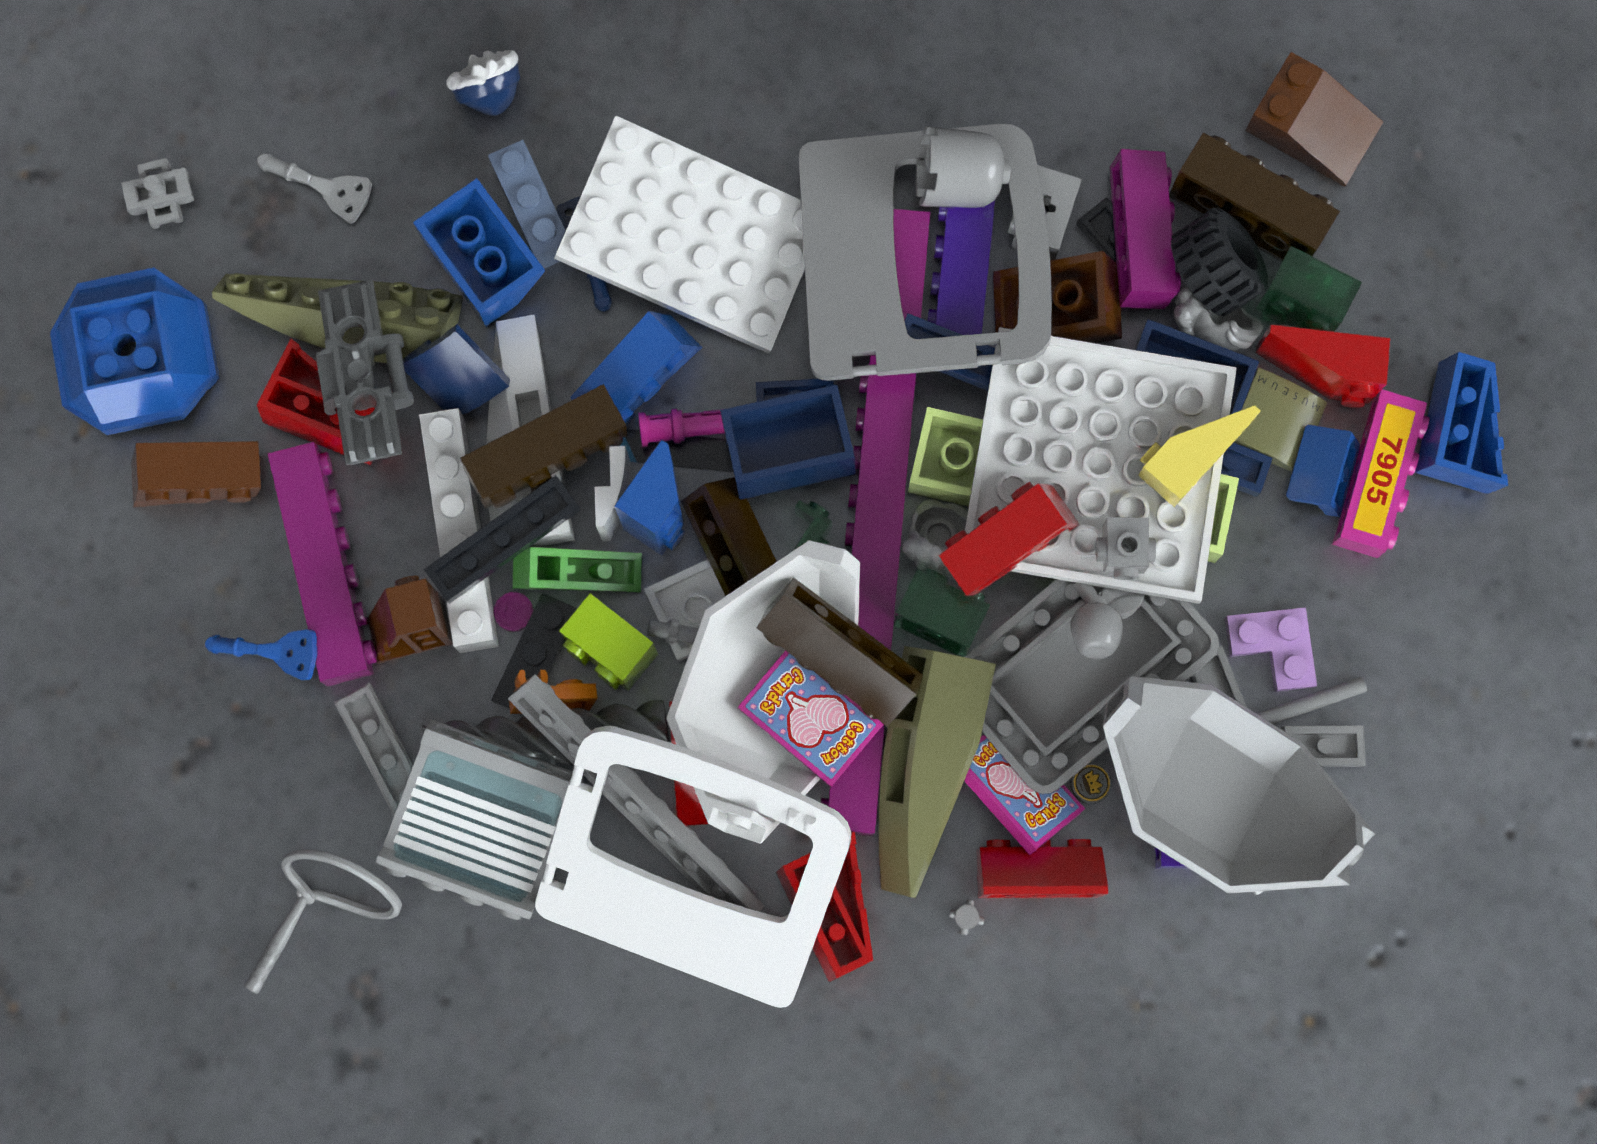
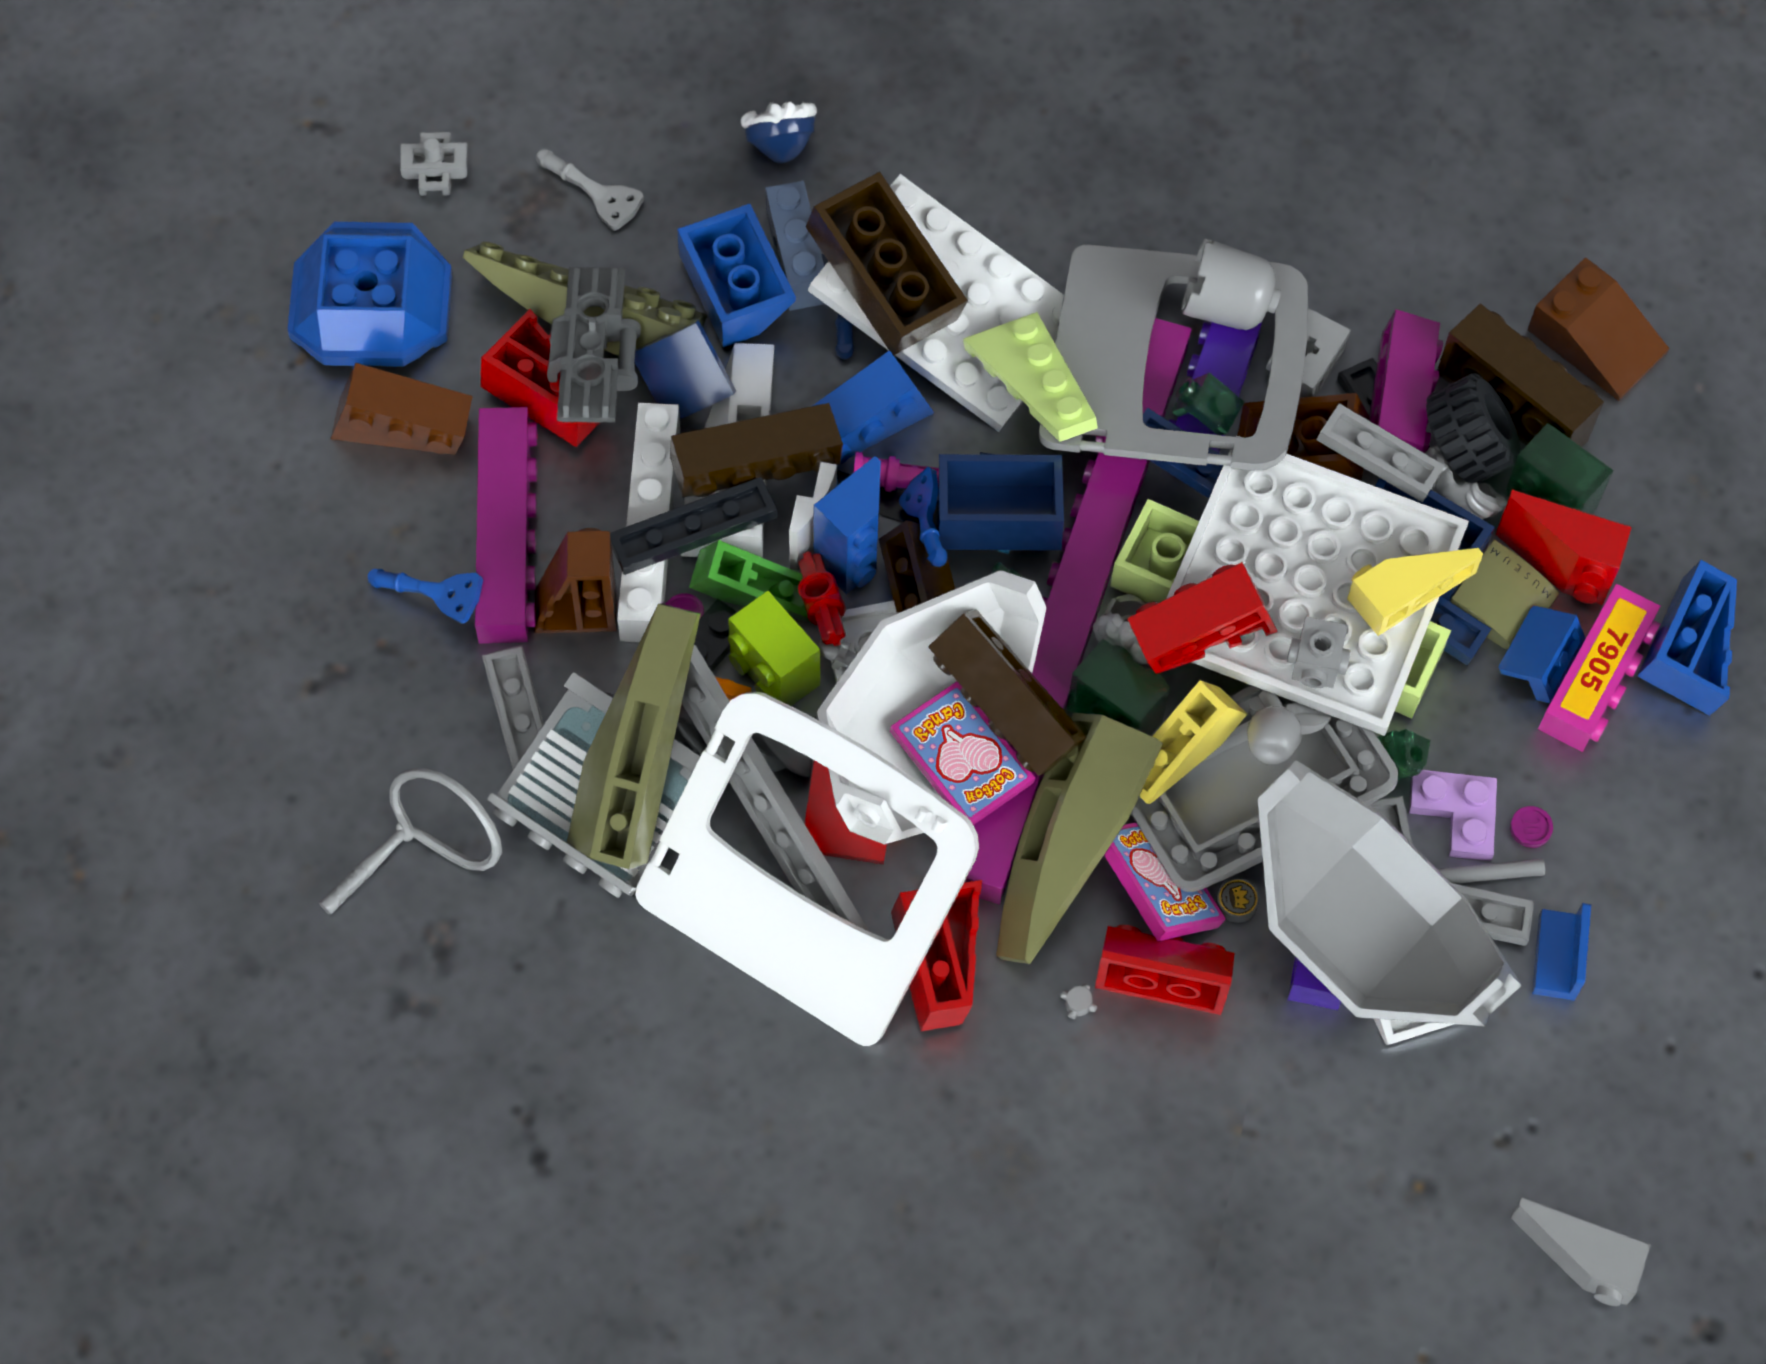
camera: 10 degrees right, 15 degrees down
none -> olive wedge [567,603,700,869]
none -> red axle [798,551,846,647]
none -> dark brown brick [806,171,968,355]
none -> blue piece [899,467,947,567]
none -> yellowish green wing [963,312,1098,442]
none -> light yellow slope [1139,680,1248,804]
none -> clear green bracket [1172,372,1244,435]
none -> light grey plate [1317,404,1445,503]
none -> clear green piece [1378,729,1431,779]
none -> magenta piece [1510,806,1553,848]
none -> light grey slope [1511,1197,1650,1306]
none -> blue panel [1532,903,1591,1001]

